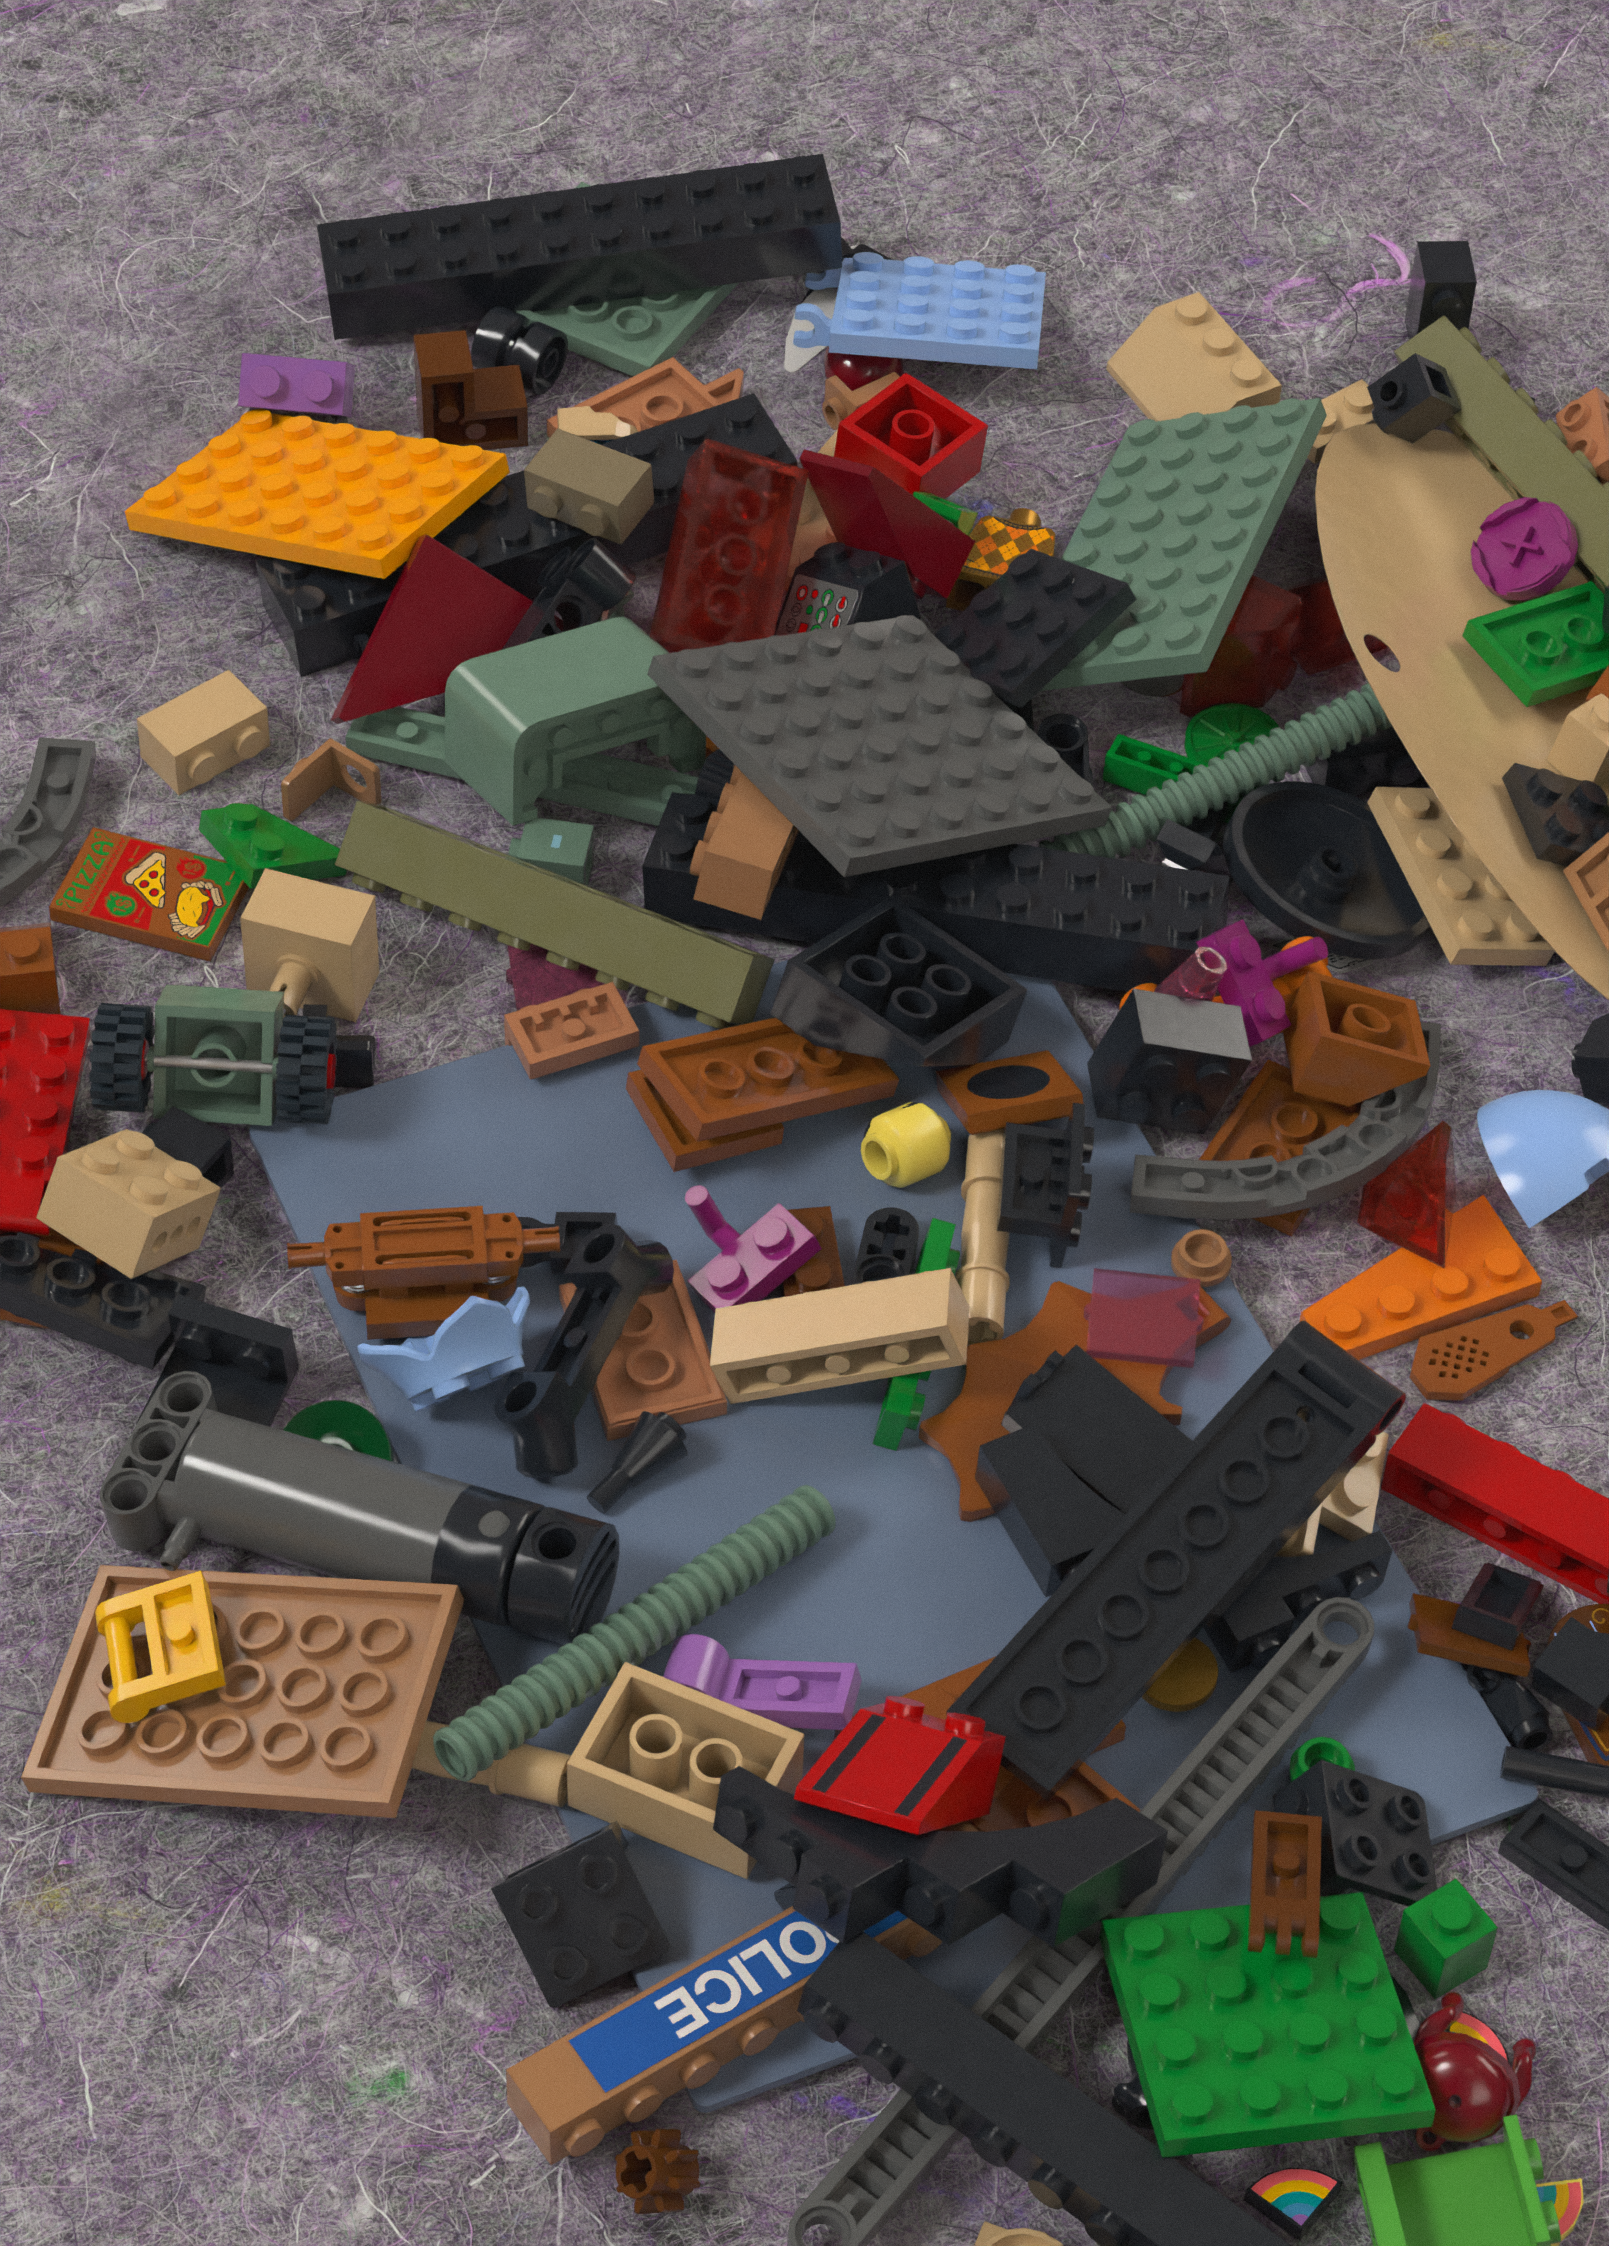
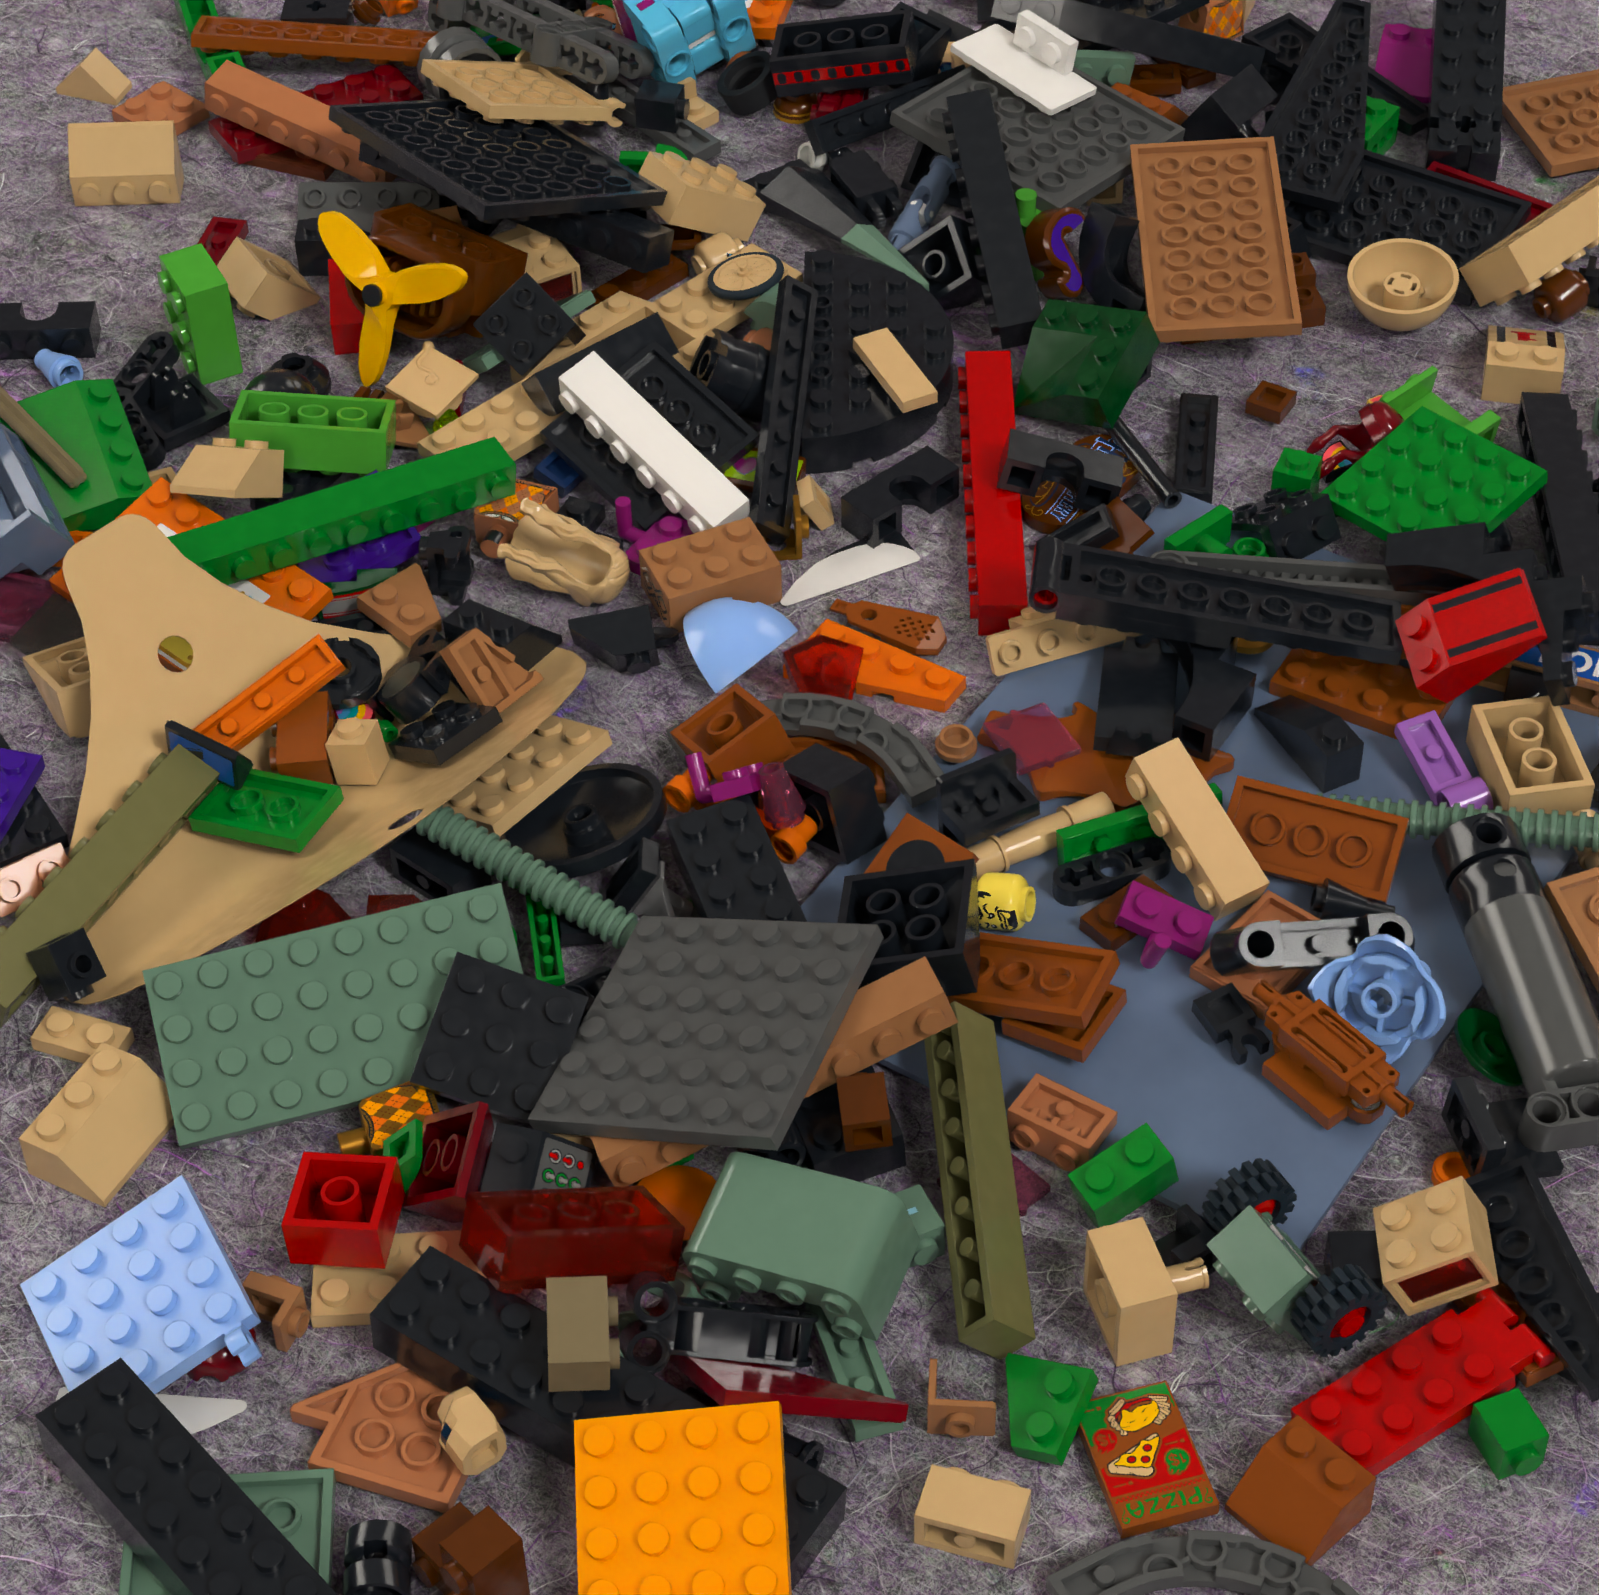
camera: 120 degrees left, 5 degrees down
reddish brown hinge [1248,1810,1322,1958] -> none
magenta tile [1470,497,1578,601] -> none
none -> reddish brown brick [836,1072,893,1152]
none -> green brick [1067,1122,1179,1228]
none -> green tile [1164,504,1233,554]
none -> dark orange plate [1226,775,1410,904]
none -> black slope [1254,695,1364,793]

